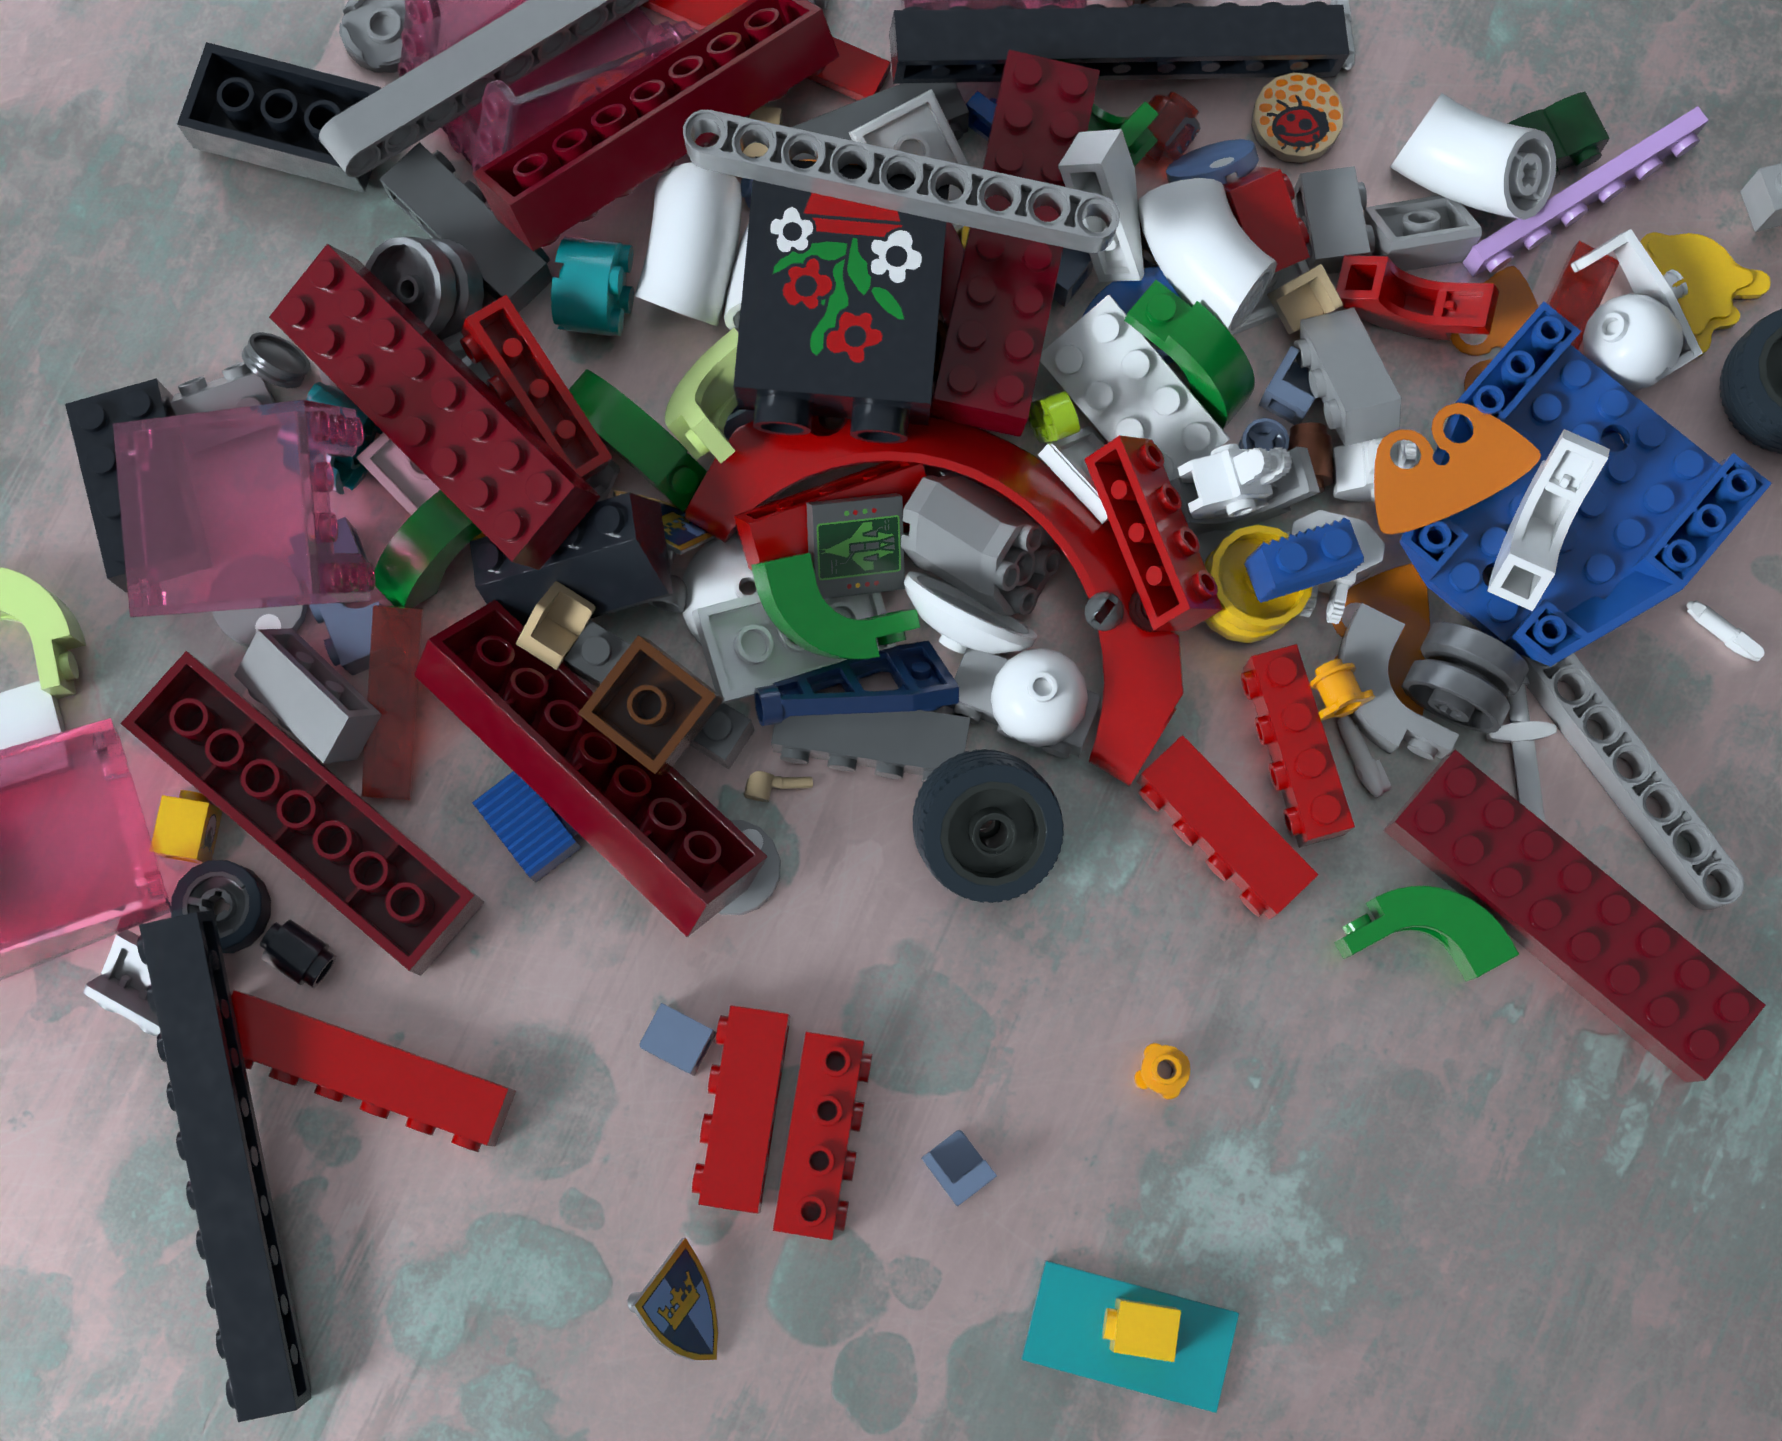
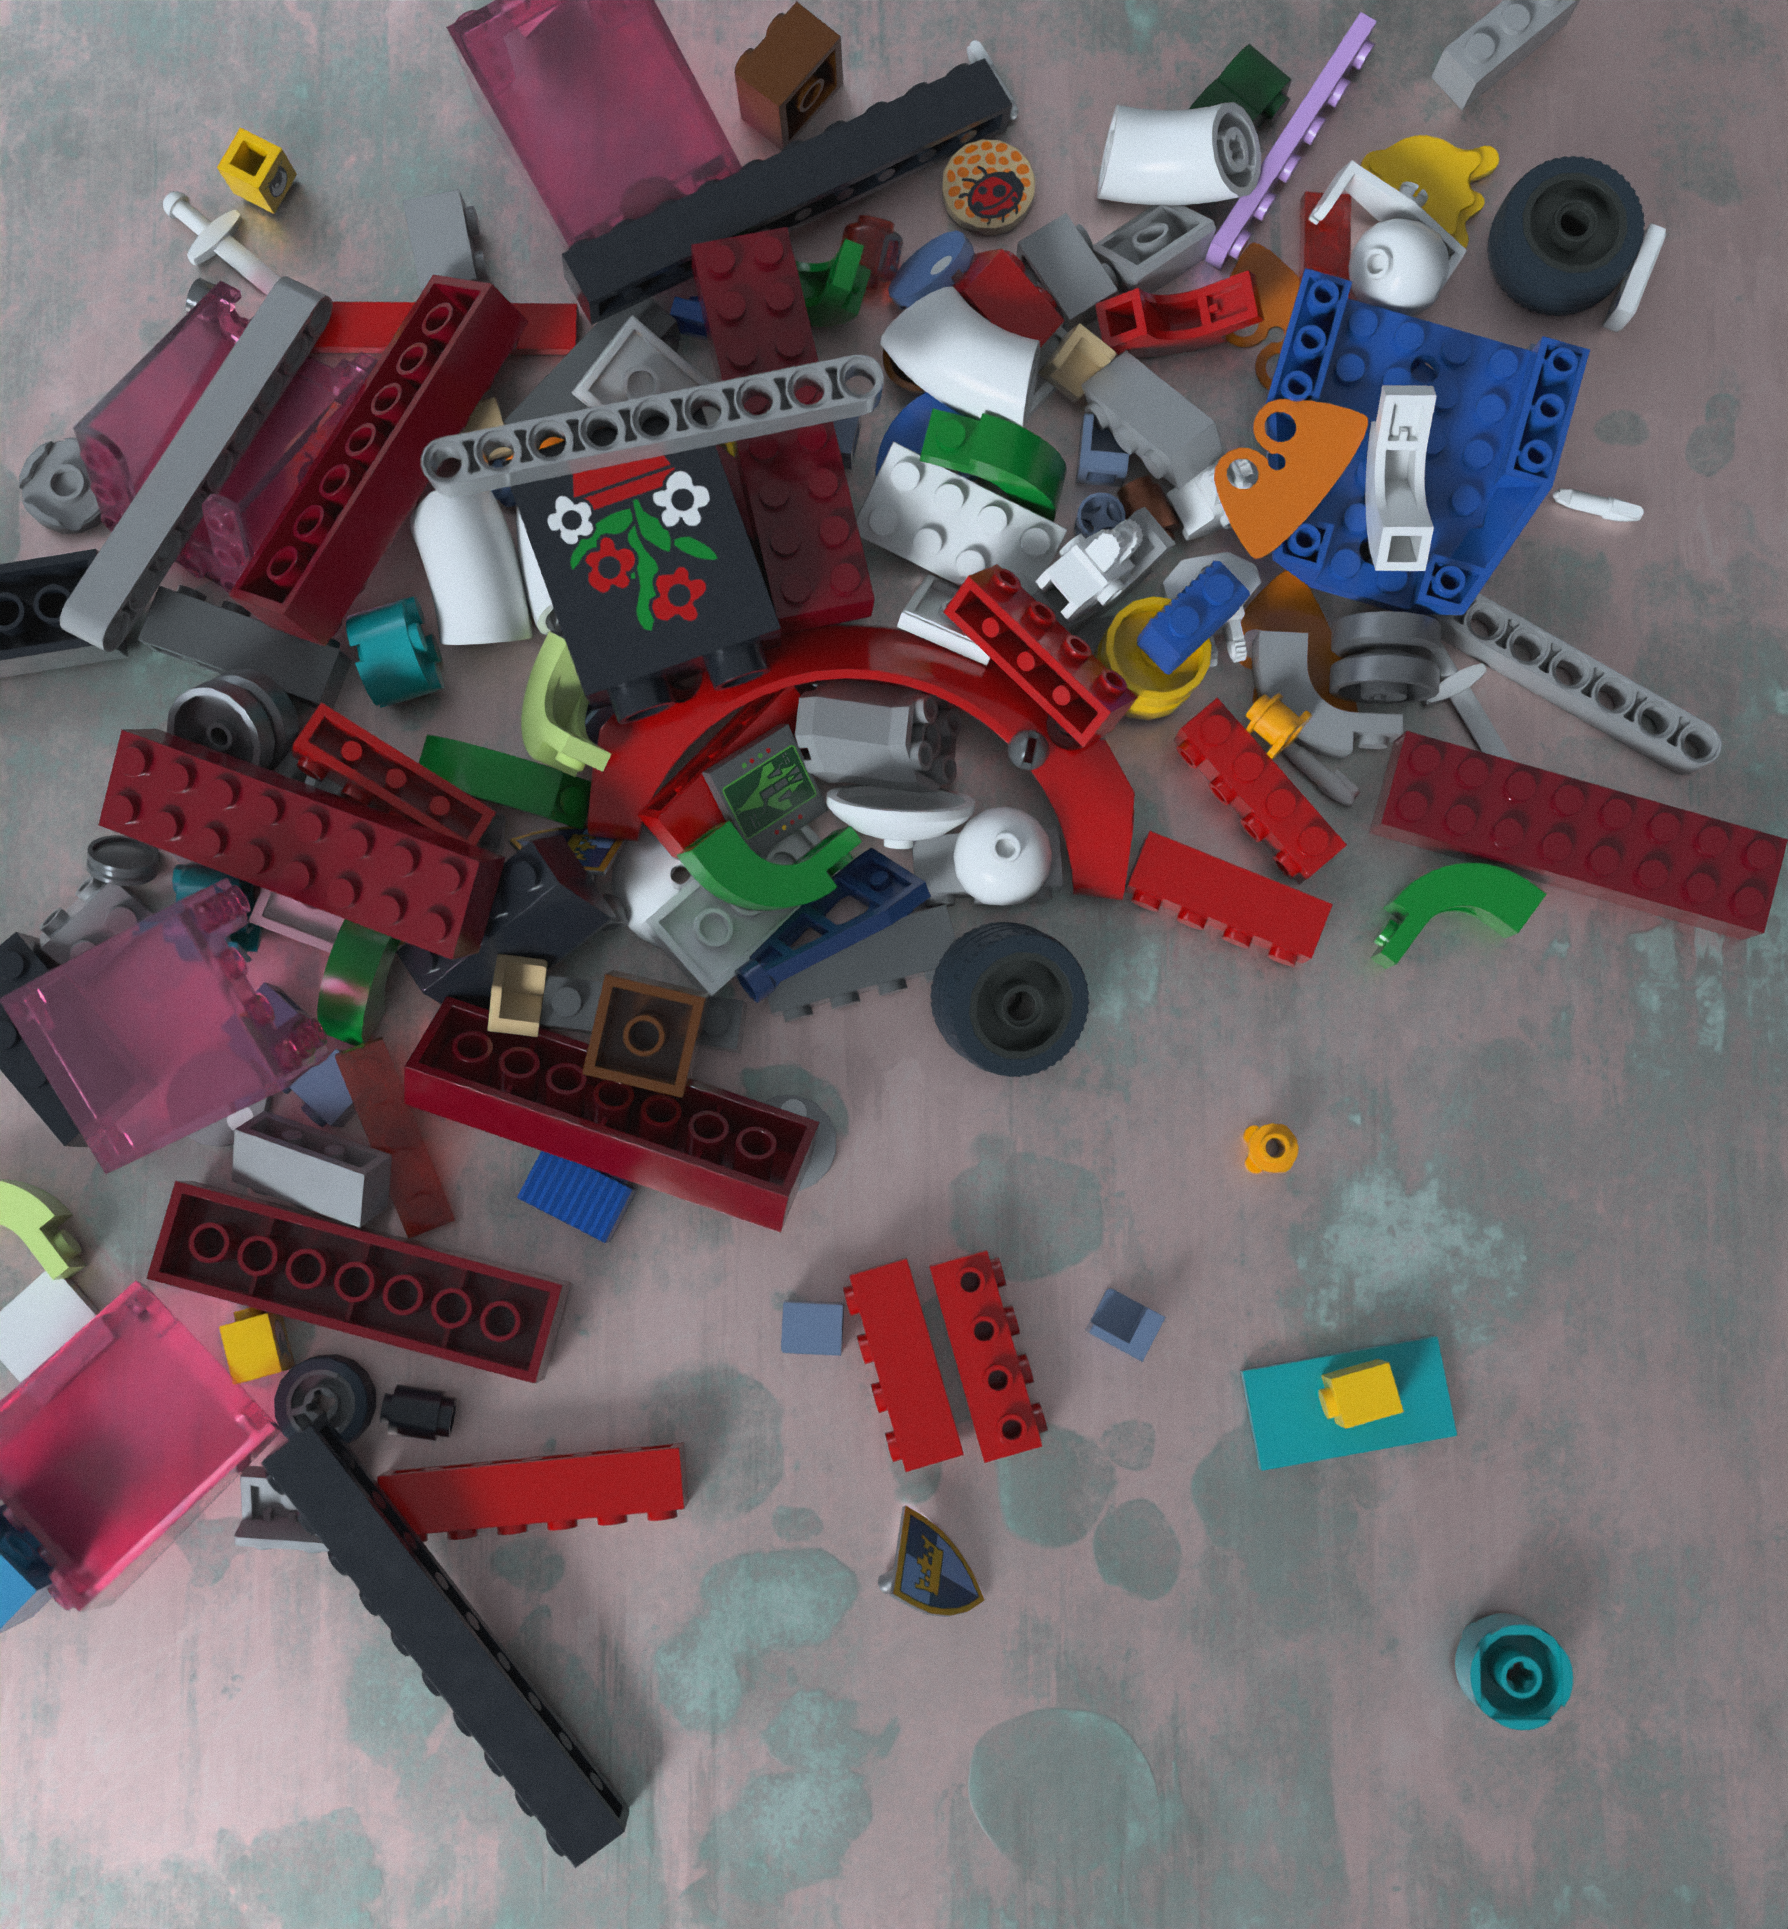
camera: 25 degrees left, 5 degrees up
tan hand [744,771,813,802] -> none
lime beam [1028,391,1080,443] -> none
white slope [1058,129,1144,282] -> none

